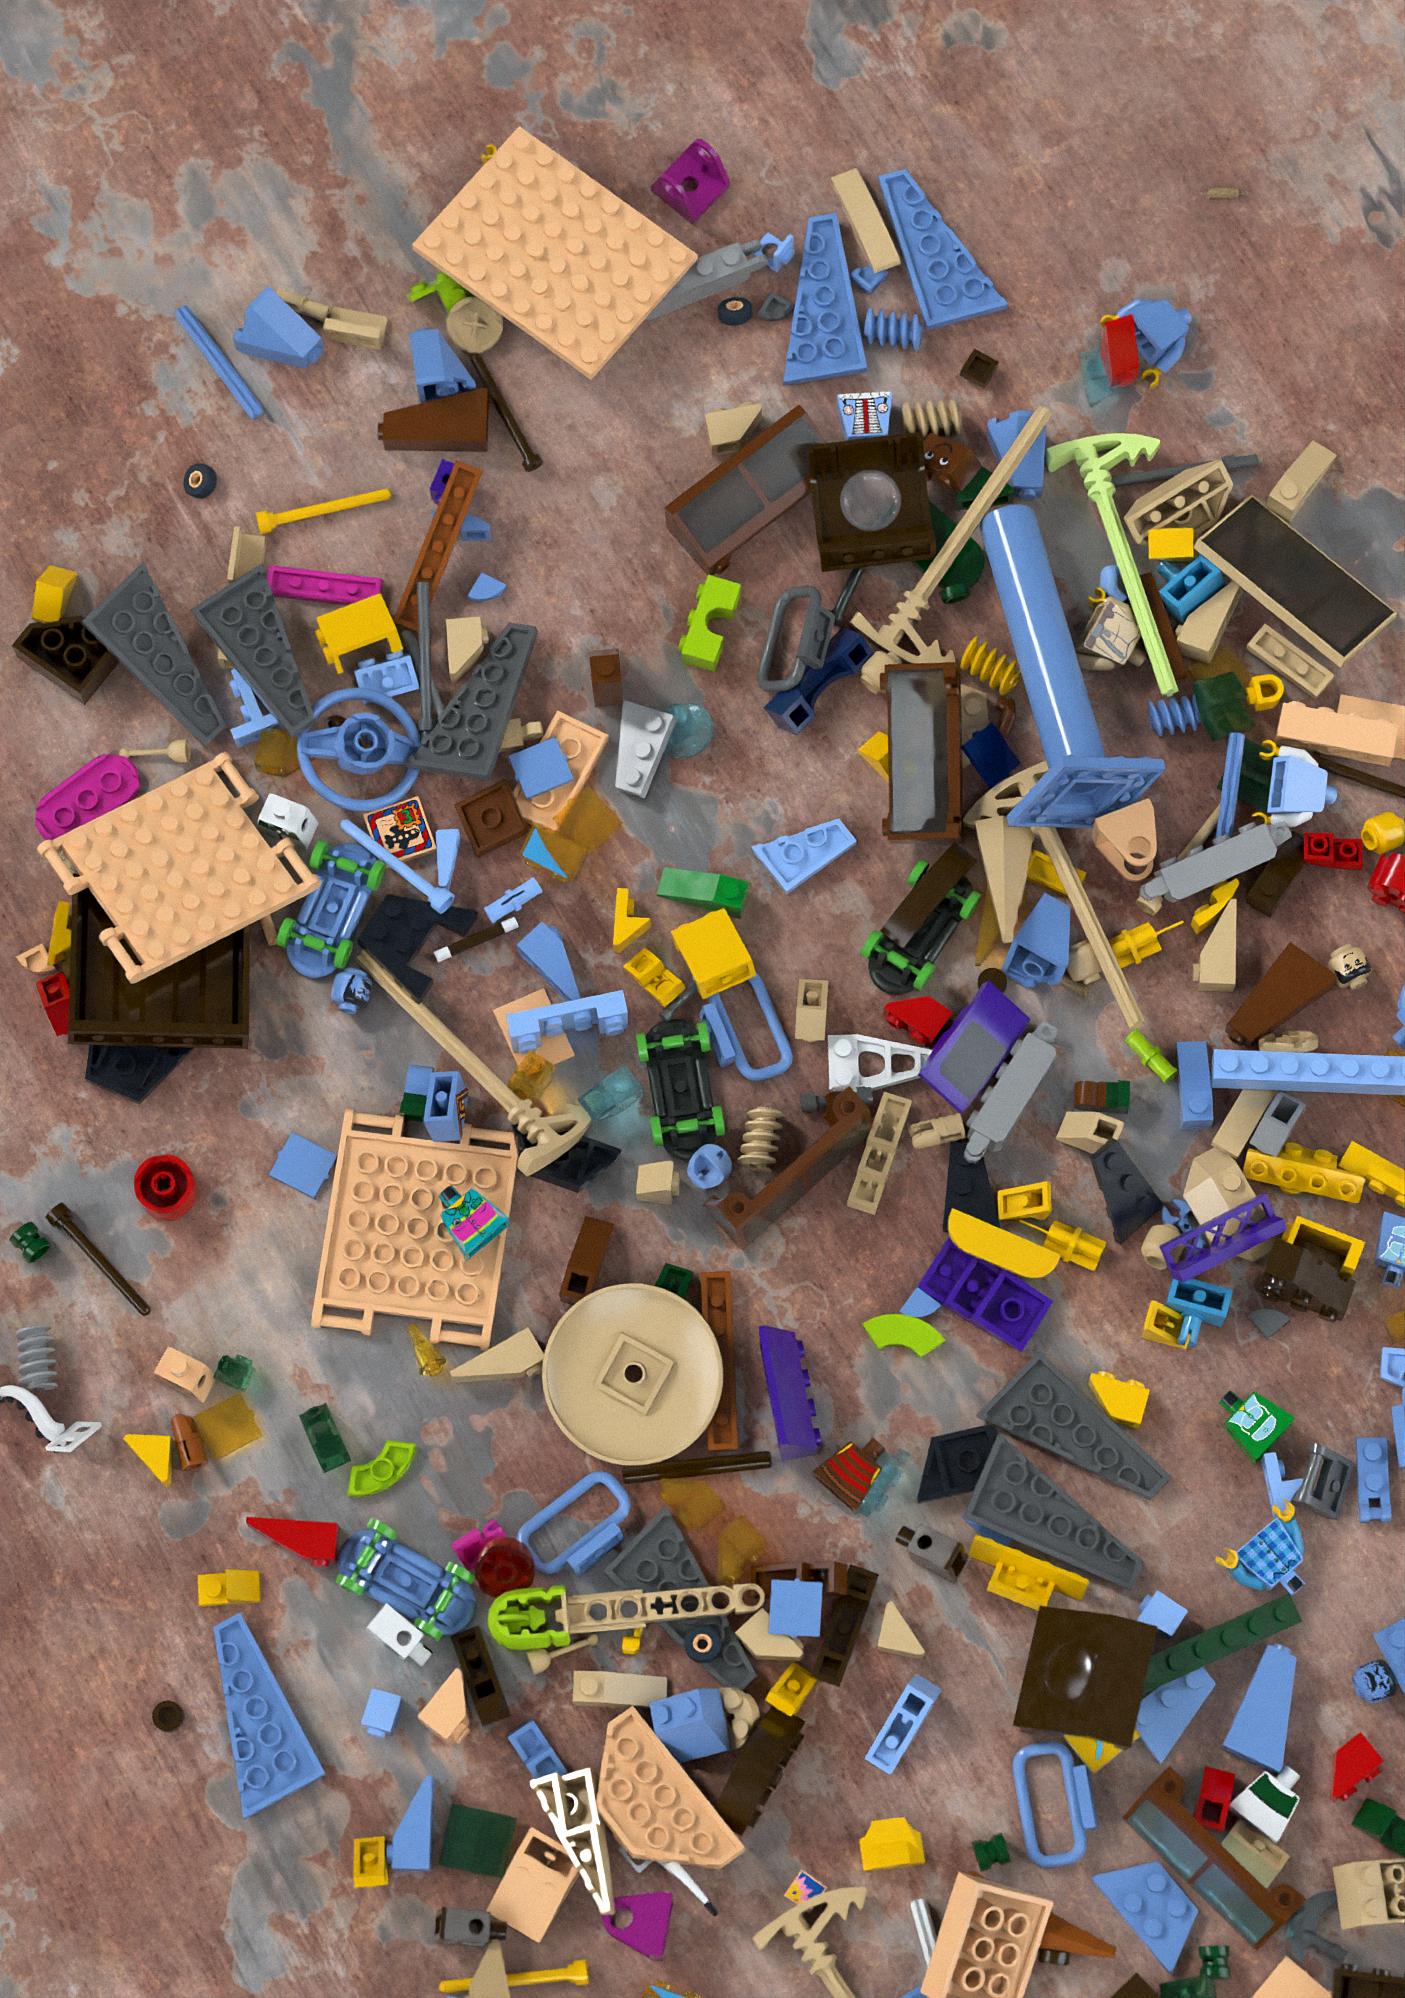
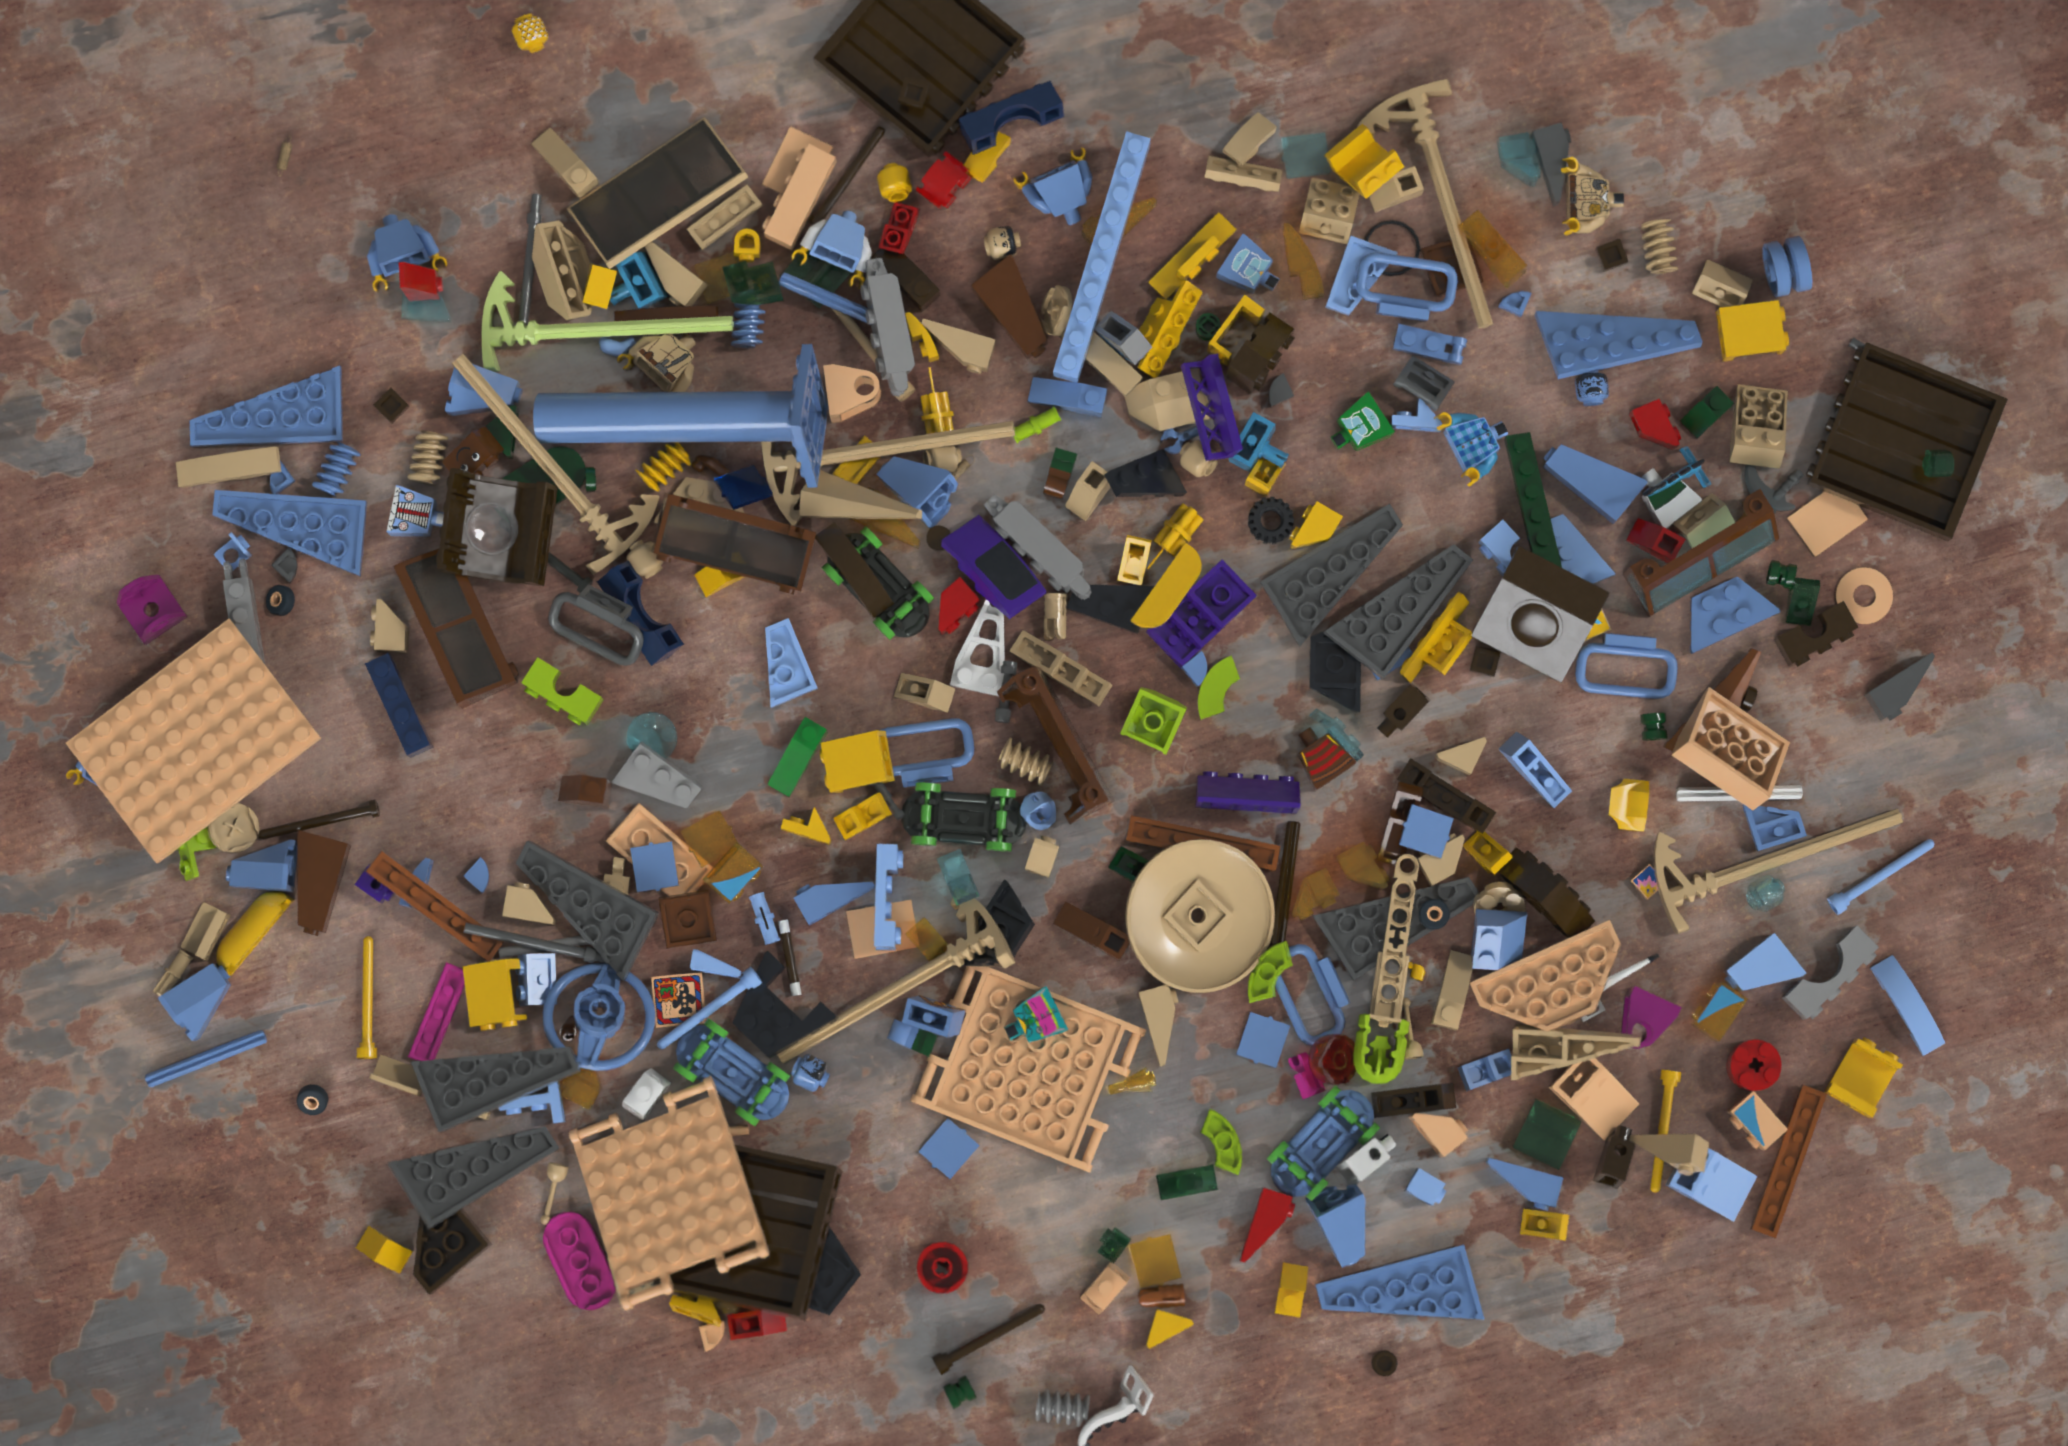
camera: 80 degrees left, 10 degrees up
none -> yellow brick [216,891,295,976]
none -> dark blue arch [365,653,434,758]
none -> lime slope [1120,687,1187,755]
none -> dark green wheel [1195,313,1221,342]
none -> medium blue piece [1236,1012,1290,1068]
none -> black tyre [1248,496,1294,544]
none -> lime tile [1248,941,1293,1003]
none -> medium blue slope [1305,1184,1365,1268]
none -> dark brown tile [1469,646,1501,677]
none -> dark azure piece [1643,446,1712,496]

